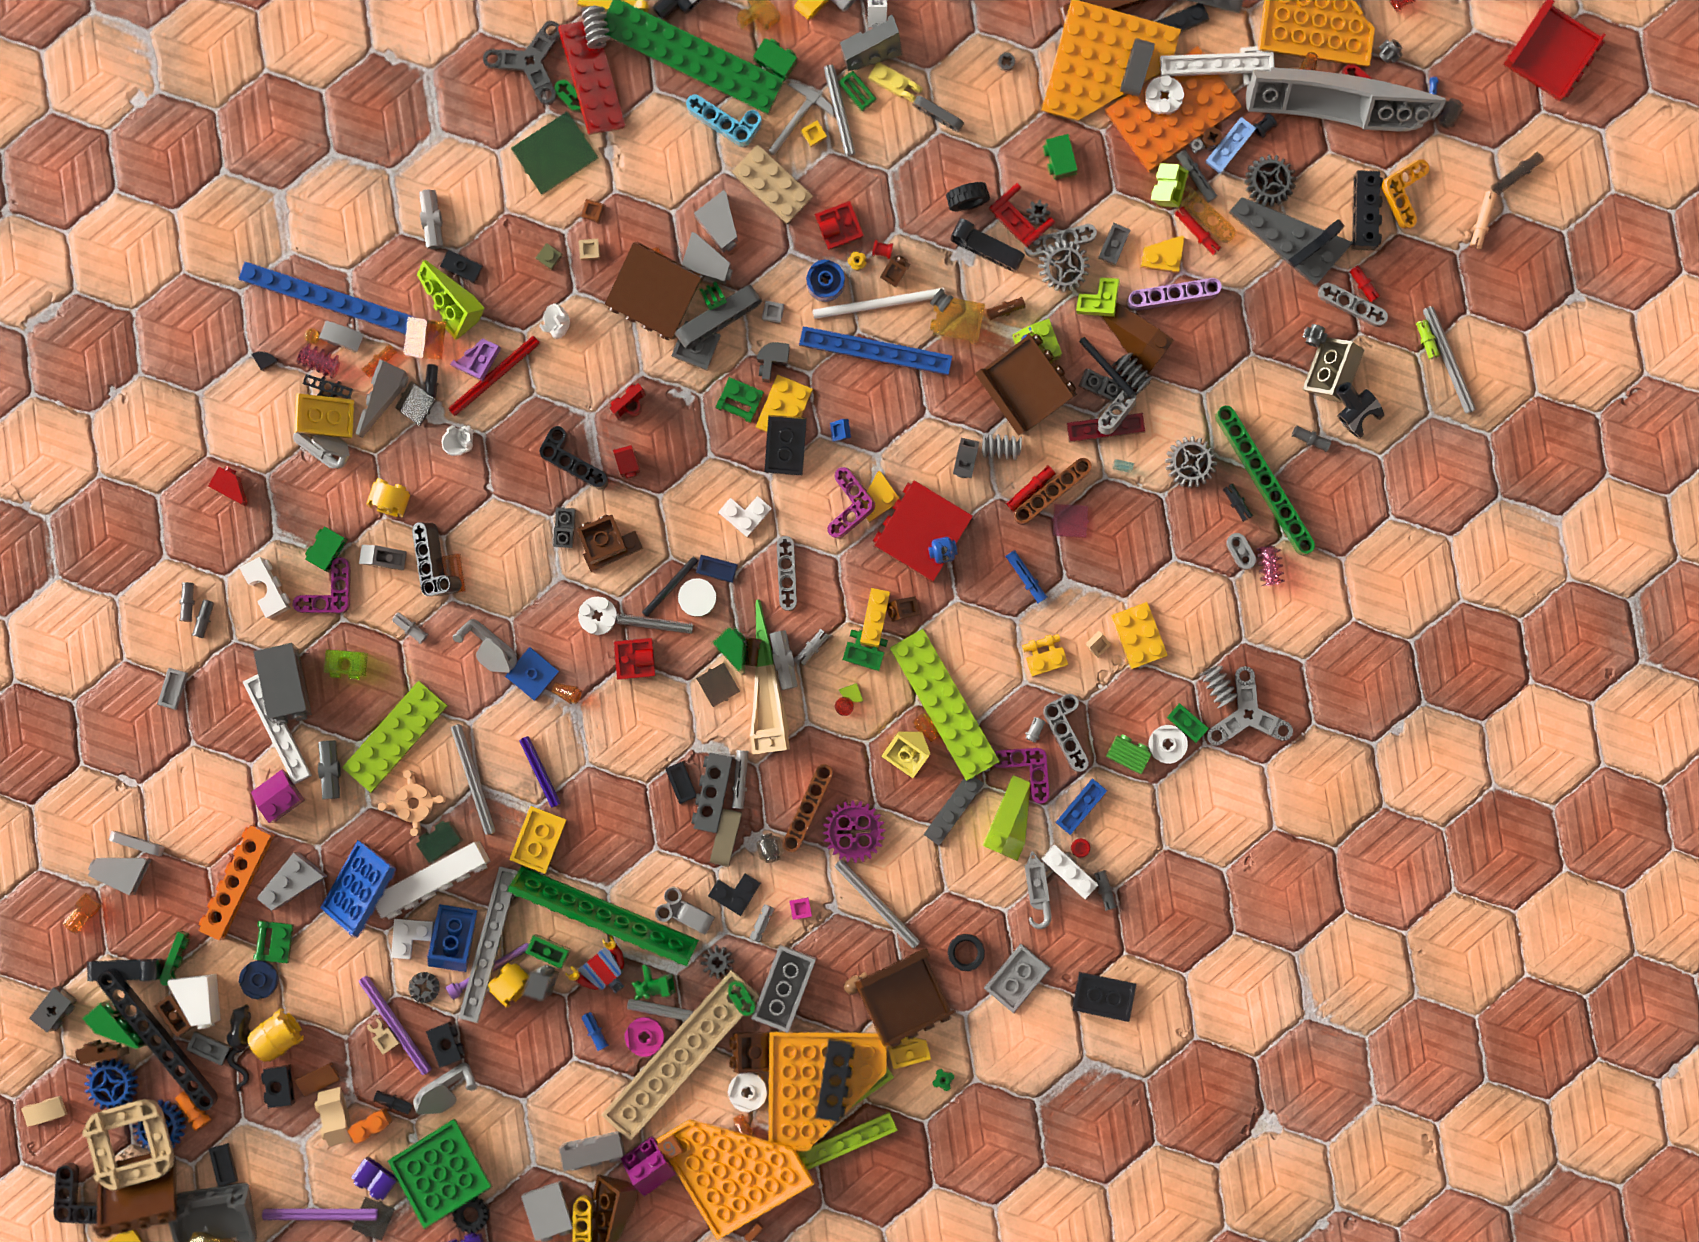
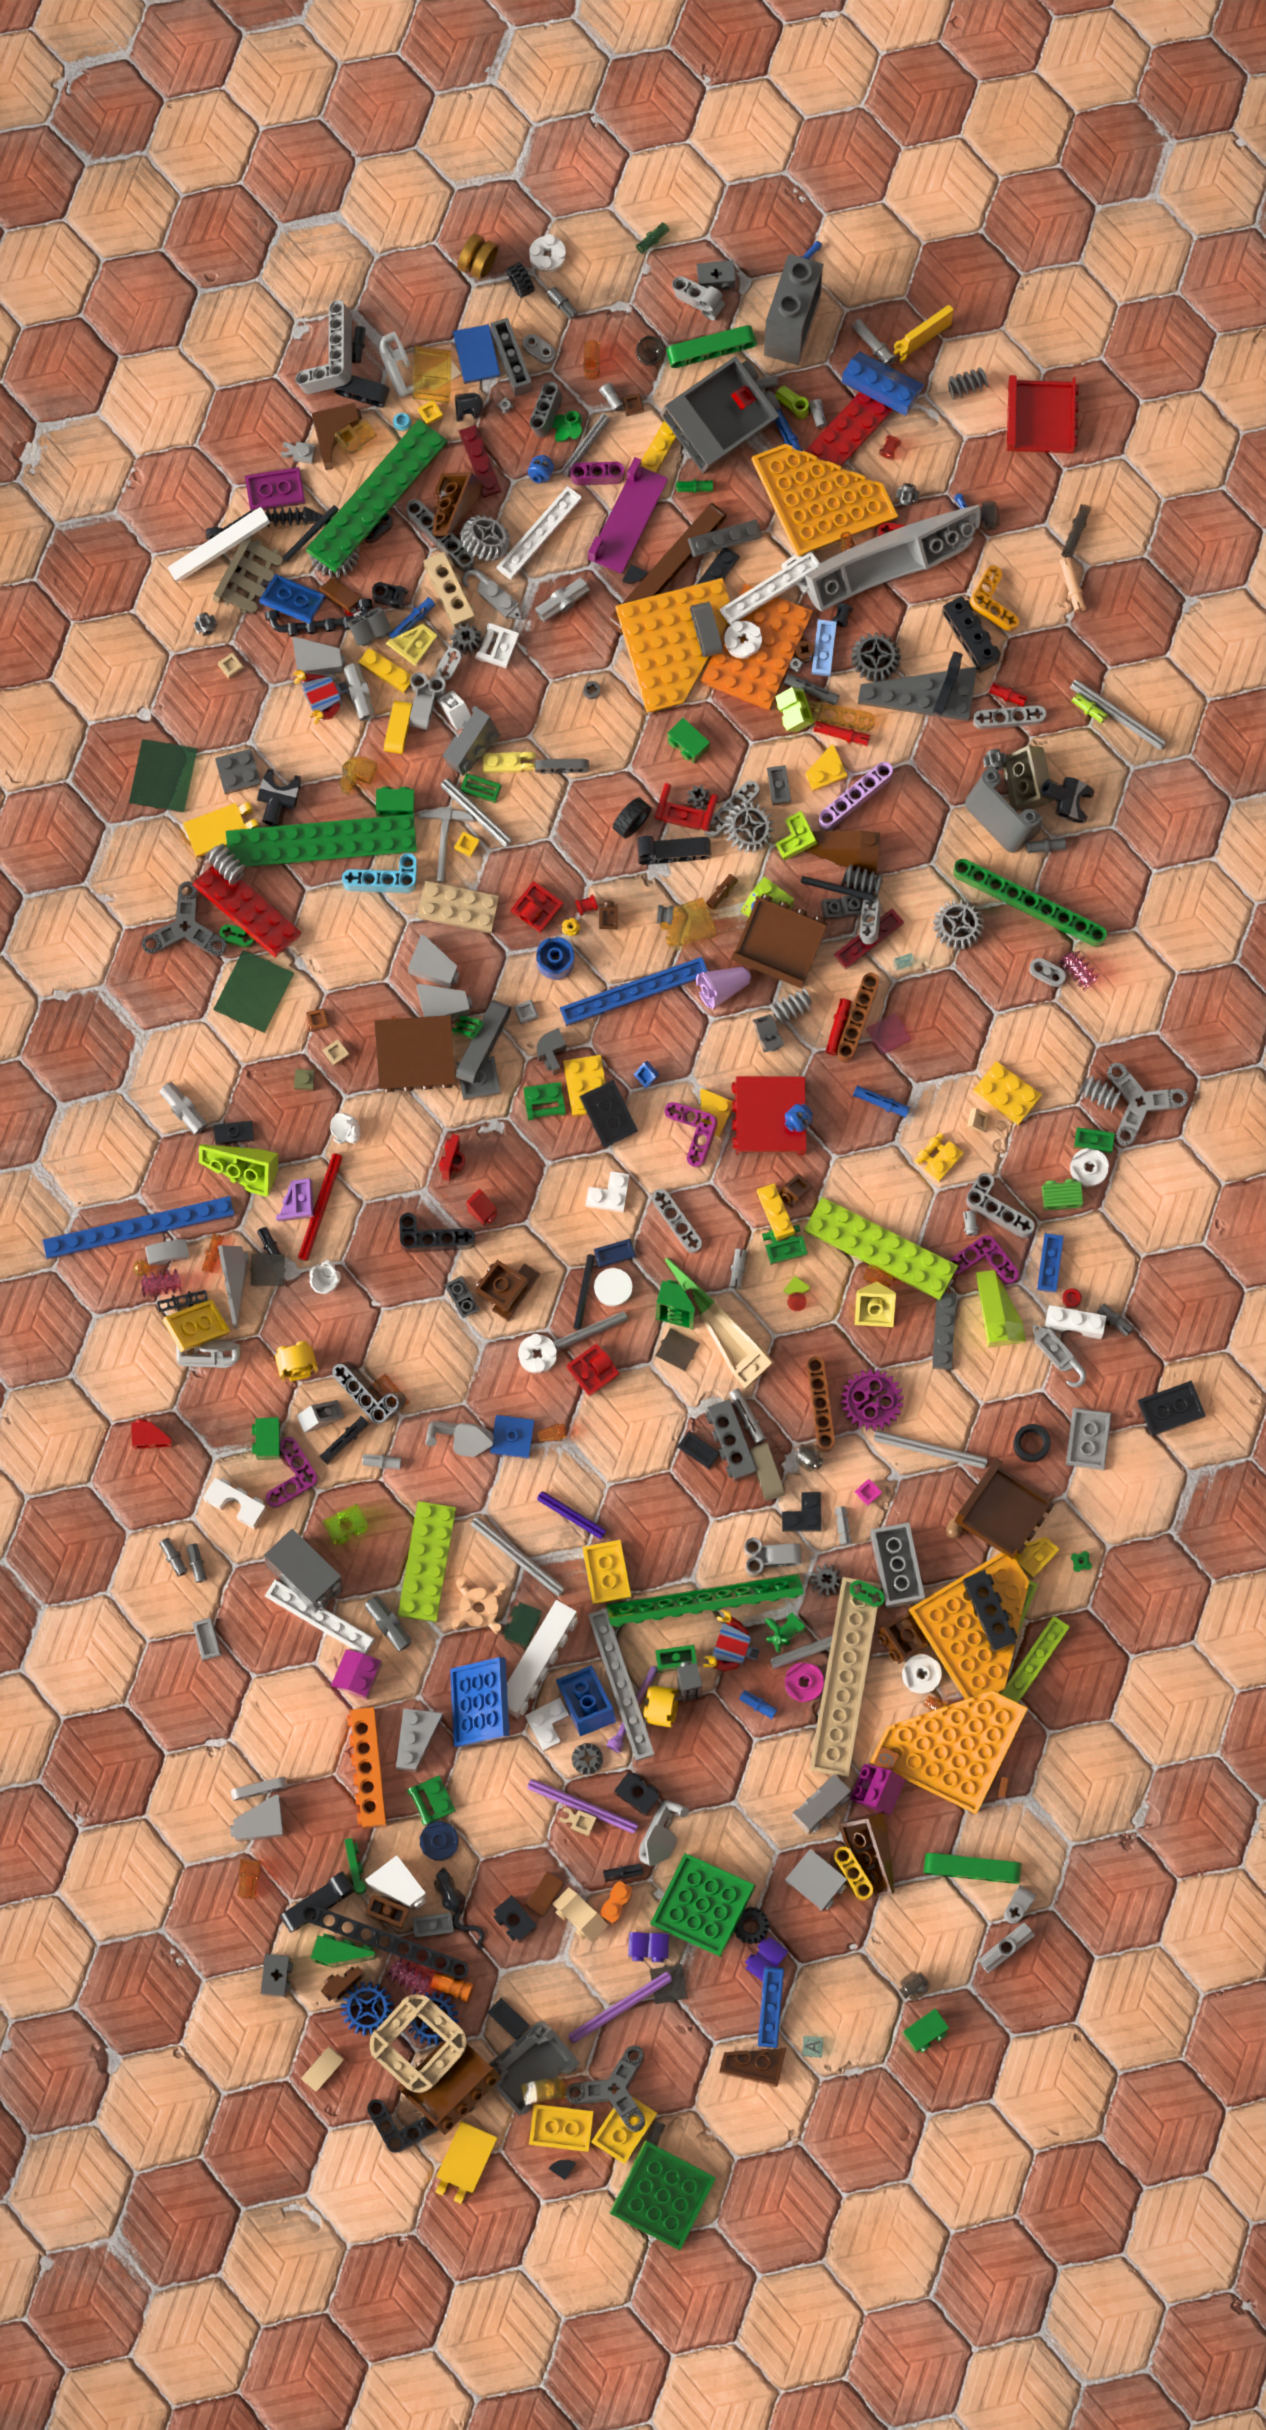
camera: 35 degrees left, 10 degrees down
yellow piece [248,1008,304,1062] -> none
black tile [251,351,278,371] -> none
clear orange slope [404,316,446,359] -> none
light grey piece [770,630,798,690] -> none
white piece [813,288,944,319] -> none
black pin [1223,483,1253,522] -> none
none -> black pin [319,1416,370,1465]
none -> clear pink piece [386,1958,430,1995]
none -> lavender cone [696,967,751,1009]
none -> windscreen [965,765,1043,853]

